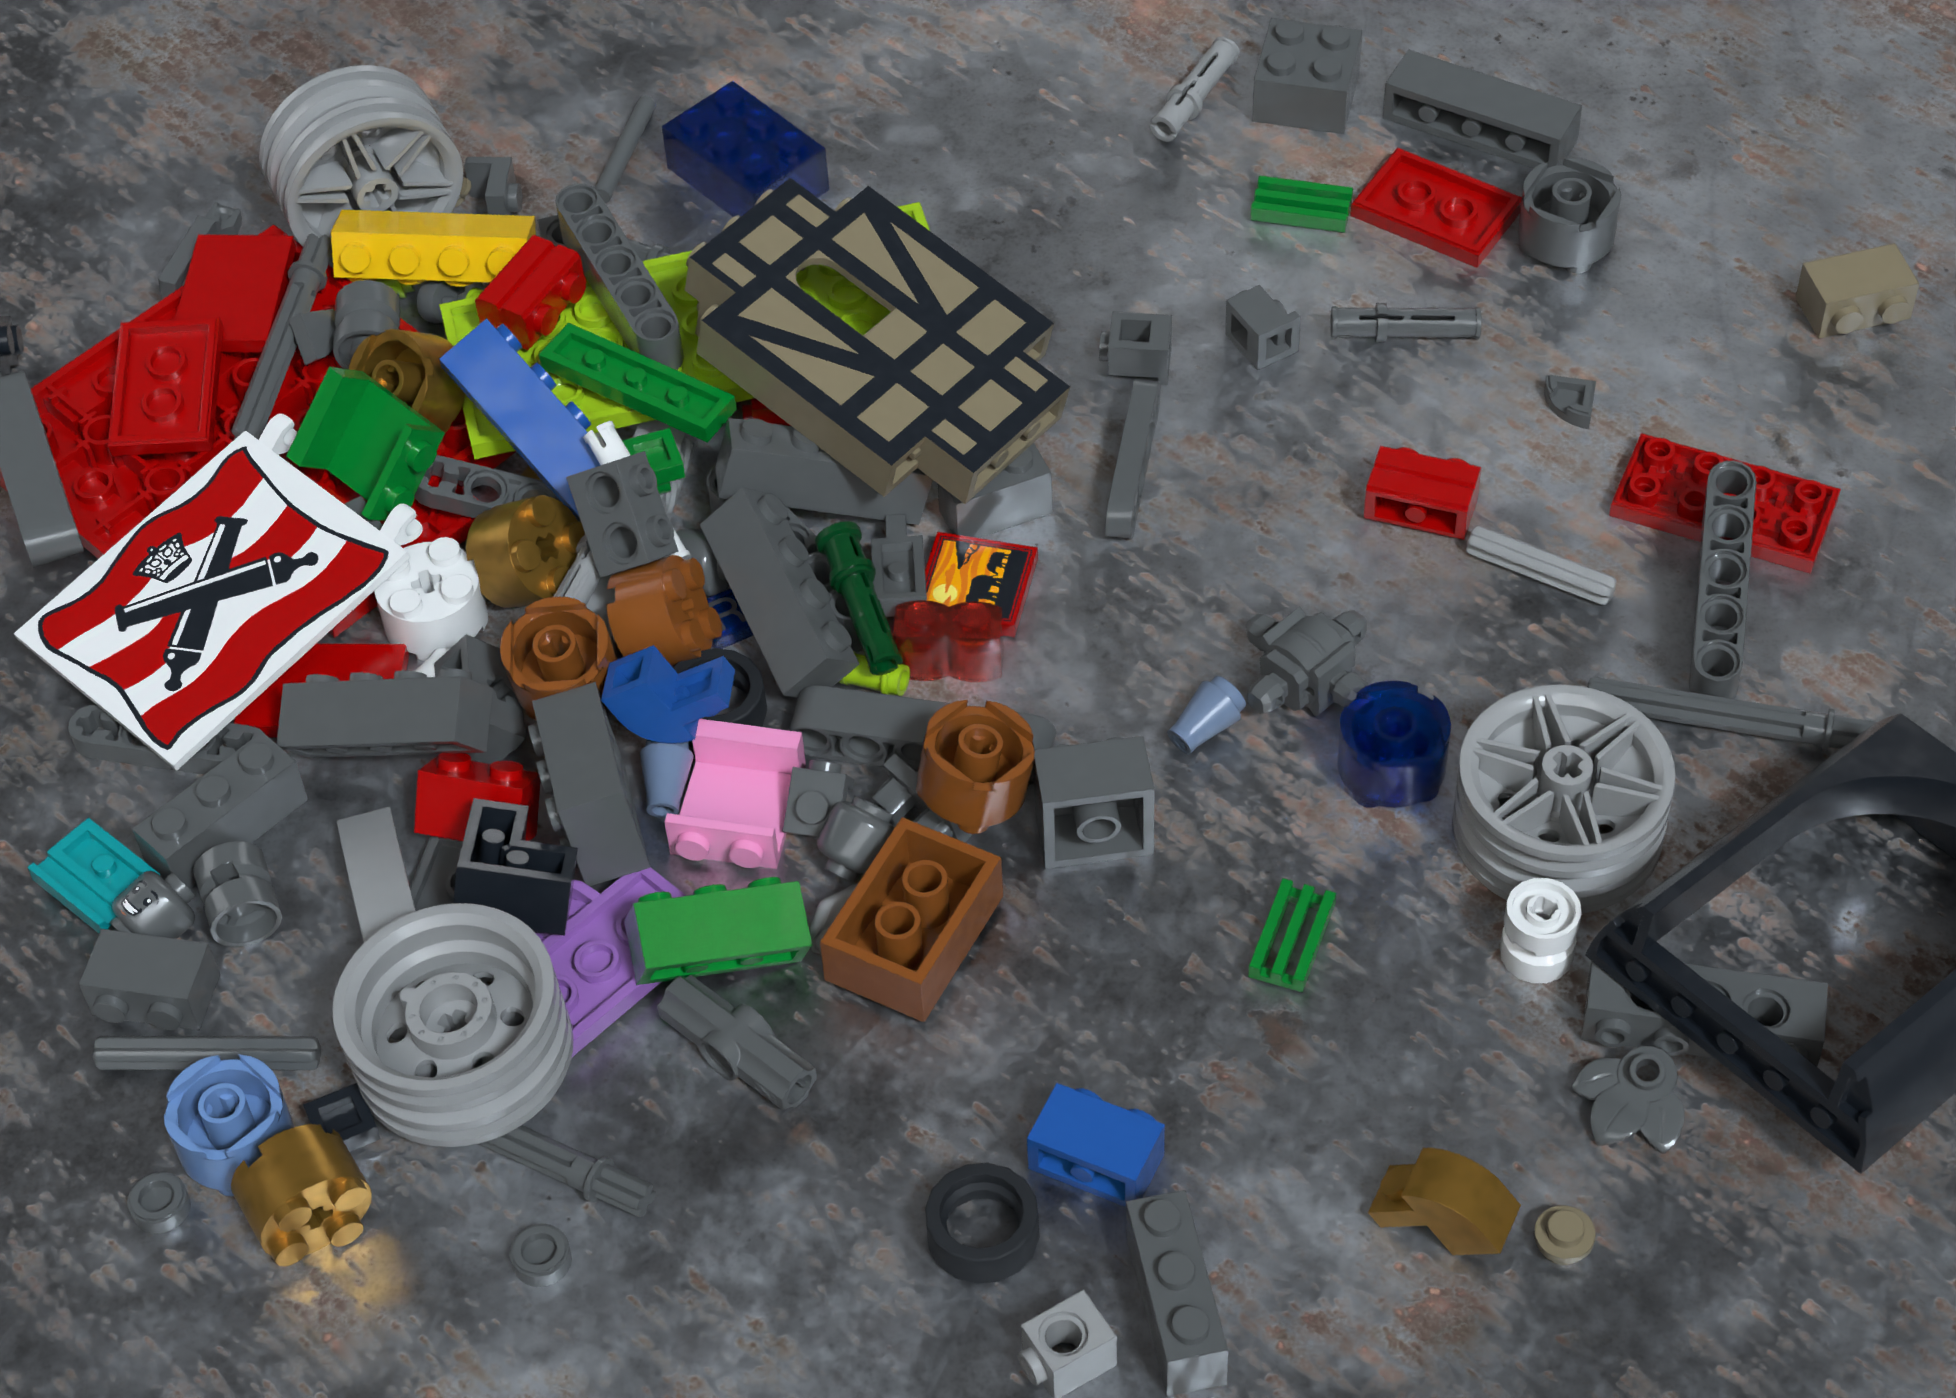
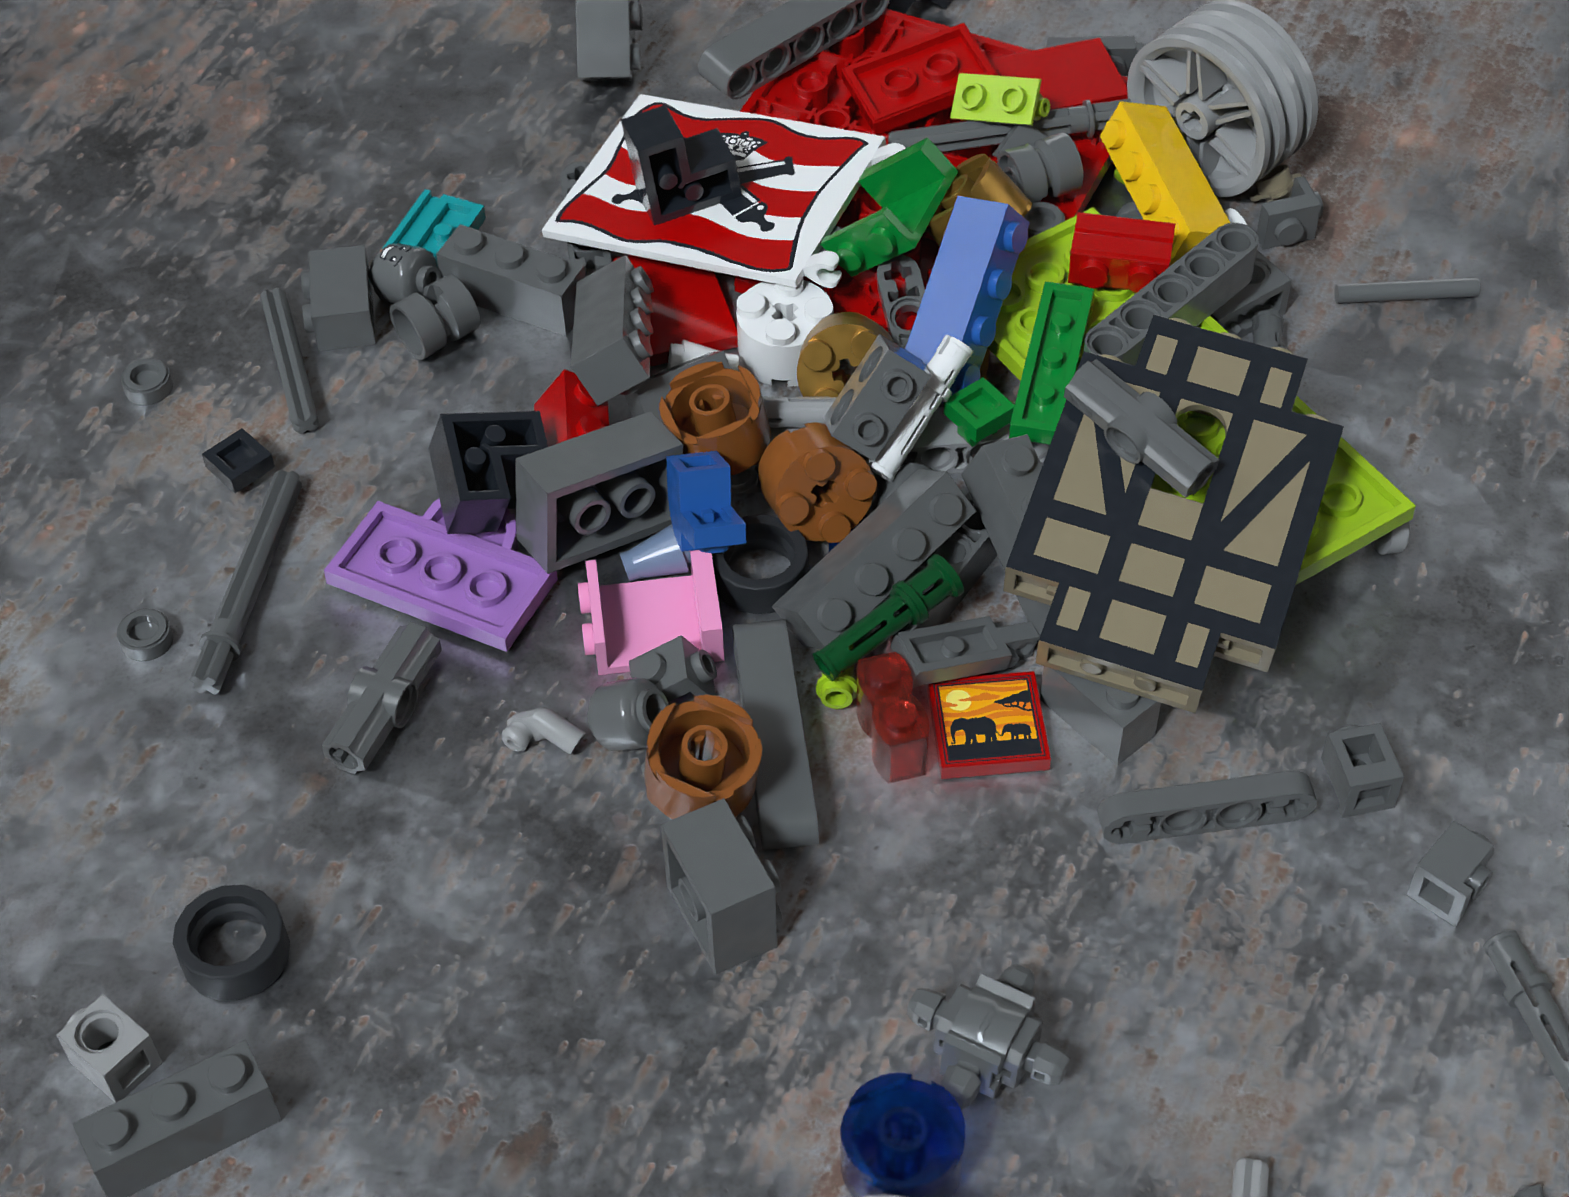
camera: 70 degrees right, 0 degrees up
medium blue brick [164,1054,294,1196] -> none
pearl gold brick [231,1124,372,1267] -> none
light grey wheel [332,903,574,1147] -> none
light grey slope [336,806,416,942] -> none
green brick [624,877,812,985] -> none
clear blue brick [662,81,830,217] -> none
dark orange brick [820,817,1003,1022] -> none
blue brick [1027,1083,1165,1207] -> none
sand blue cone [1167,676,1246,754] -> none
green tile [1248,878,1336,993] -> none
red brick [1364,446,1482,540] -> none
none -> black brick [621,105,742,226]
none -> lime hinge [950,73,1050,126]
none -> dark grey piece [1064,359,1219,498]

